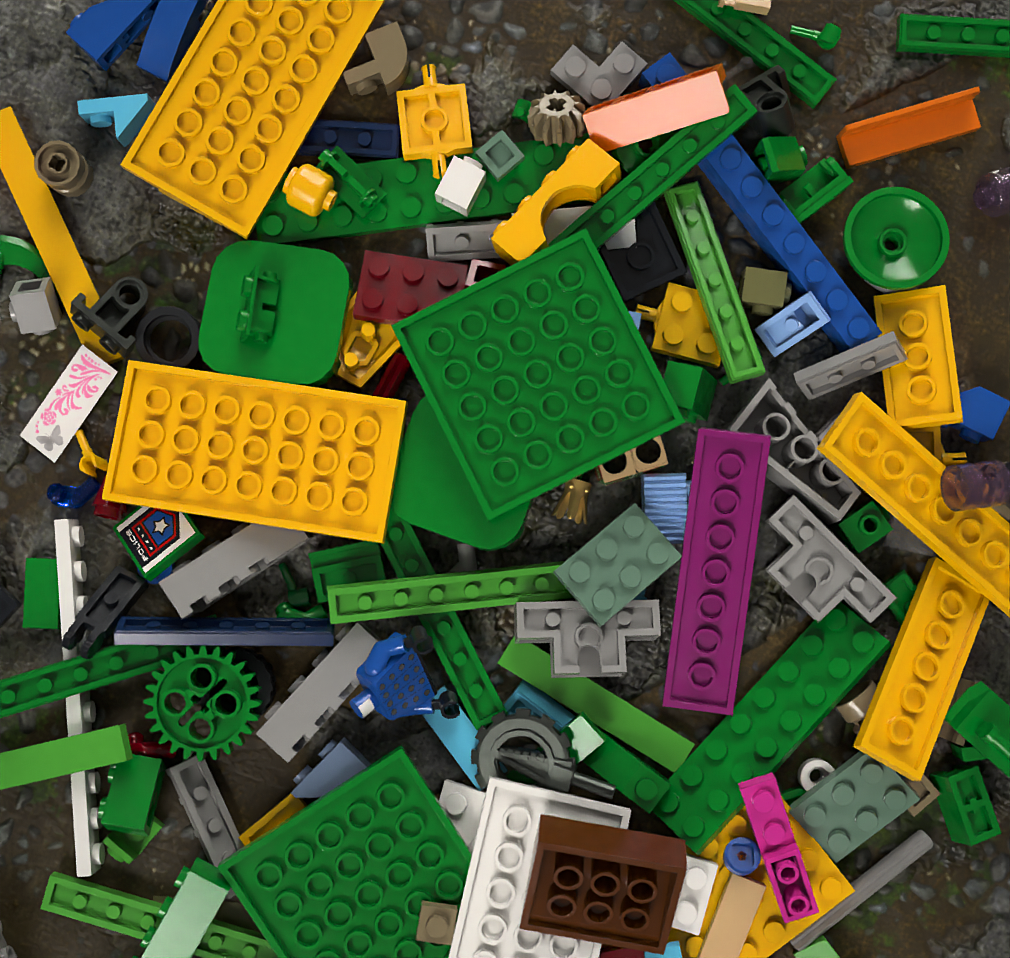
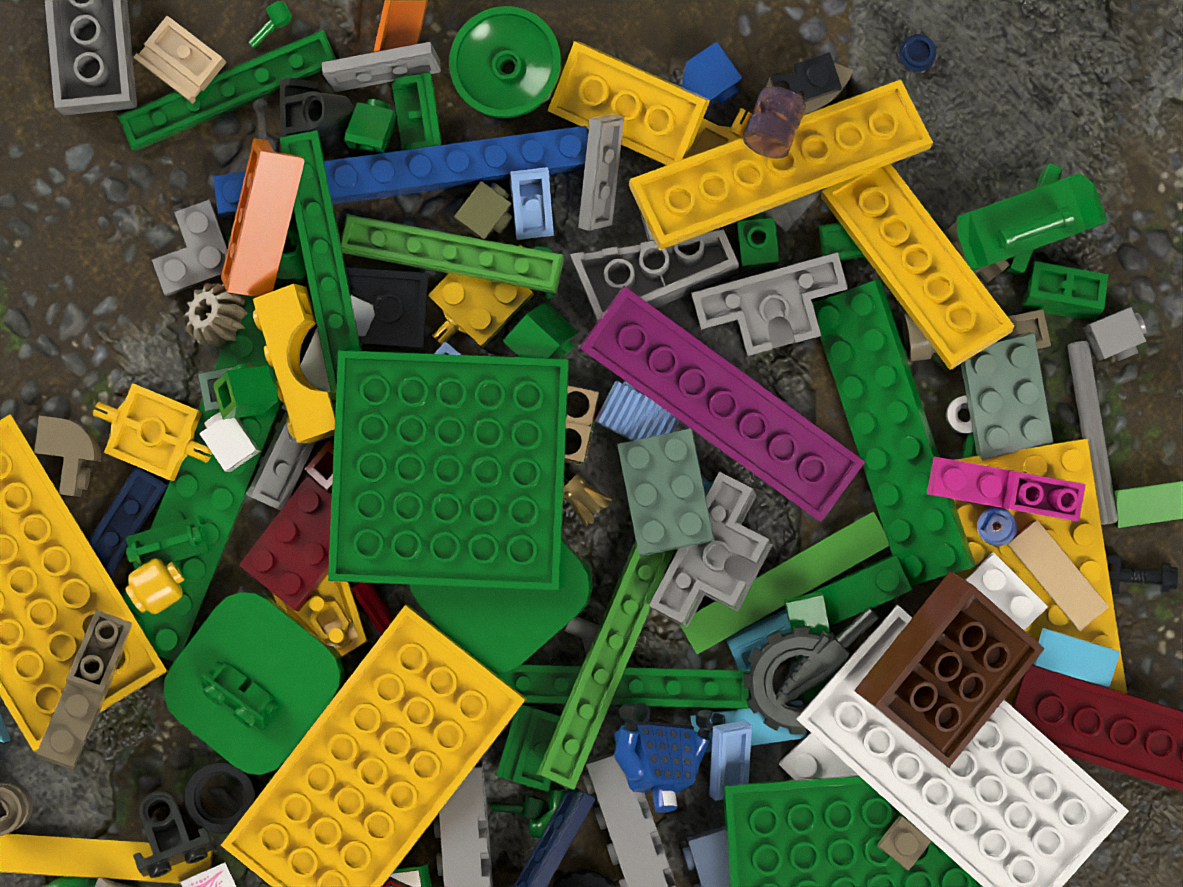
camera: 60 degrees left, 0 degrees up
green hand [511,99,531,124] -> none
none -> dark tan slope [36,610,132,770]
none -> green brick [213,363,278,420]
none -> light grey tile [322,42,441,92]
none -> light blue tile [709,720,752,801]
none -> light grey brick [1083,307,1147,362]

